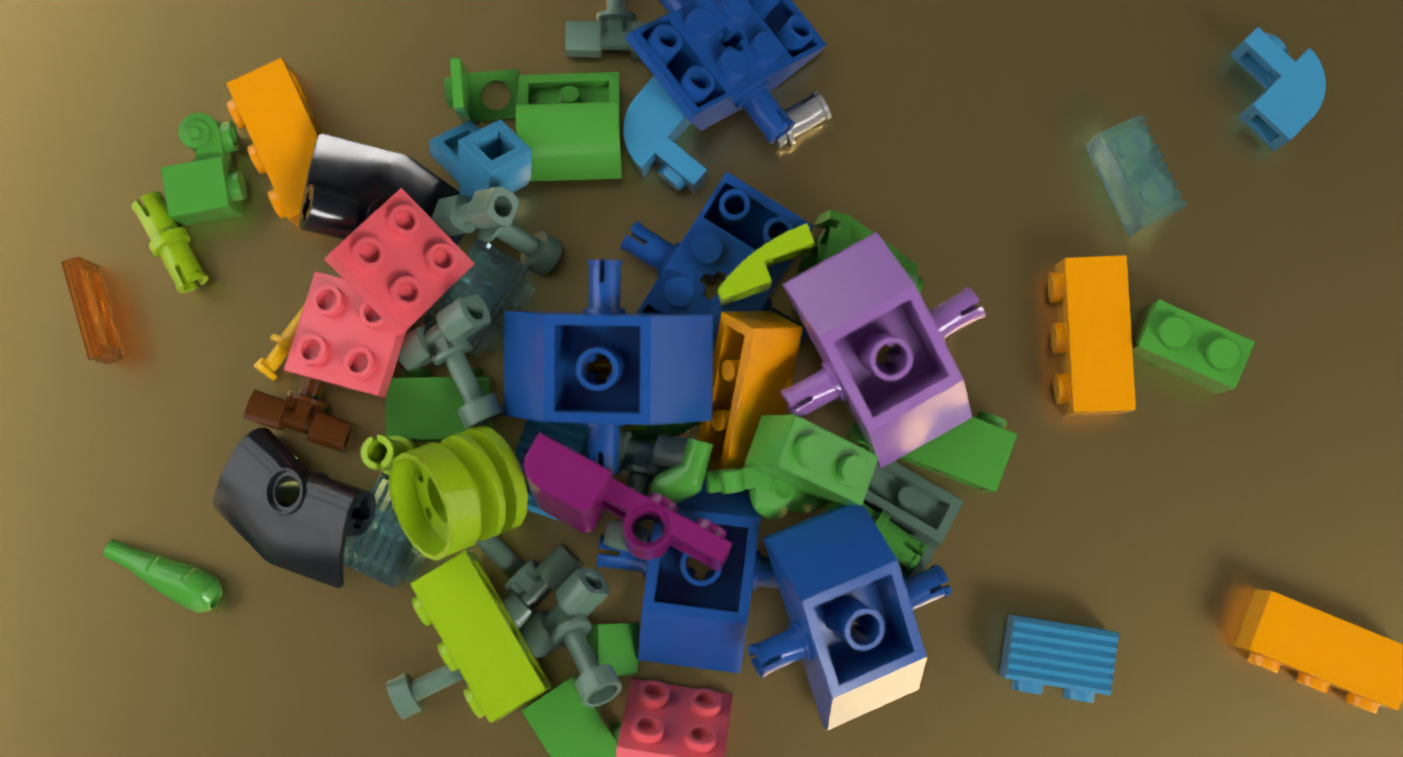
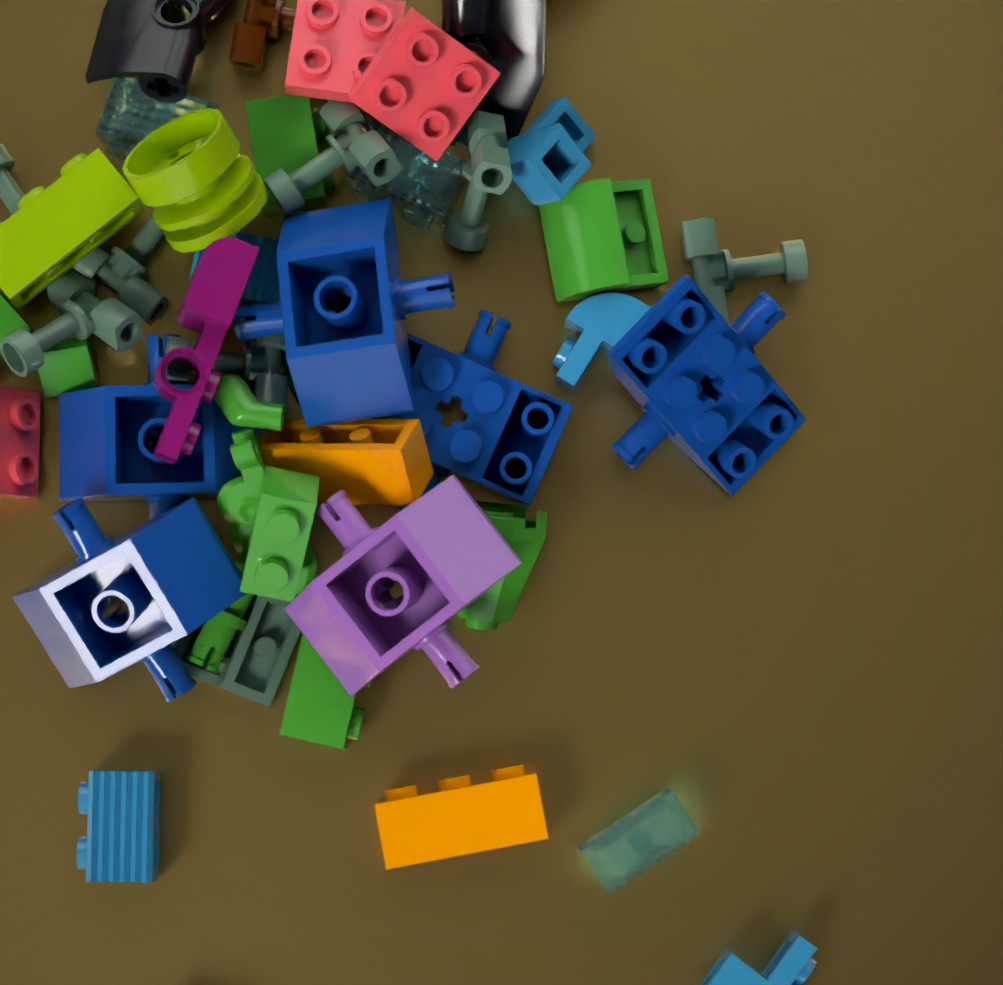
camera: 70 degrees right, 0 degrees up
lime pin [361,435,422,476] -> none
bright green bracket [444,57,520,123] -> none
lime slope [717,223,815,307] -> none
light grey pin [774,90,832,148] -> none
bright green brick [1132,299,1255,394] -> none

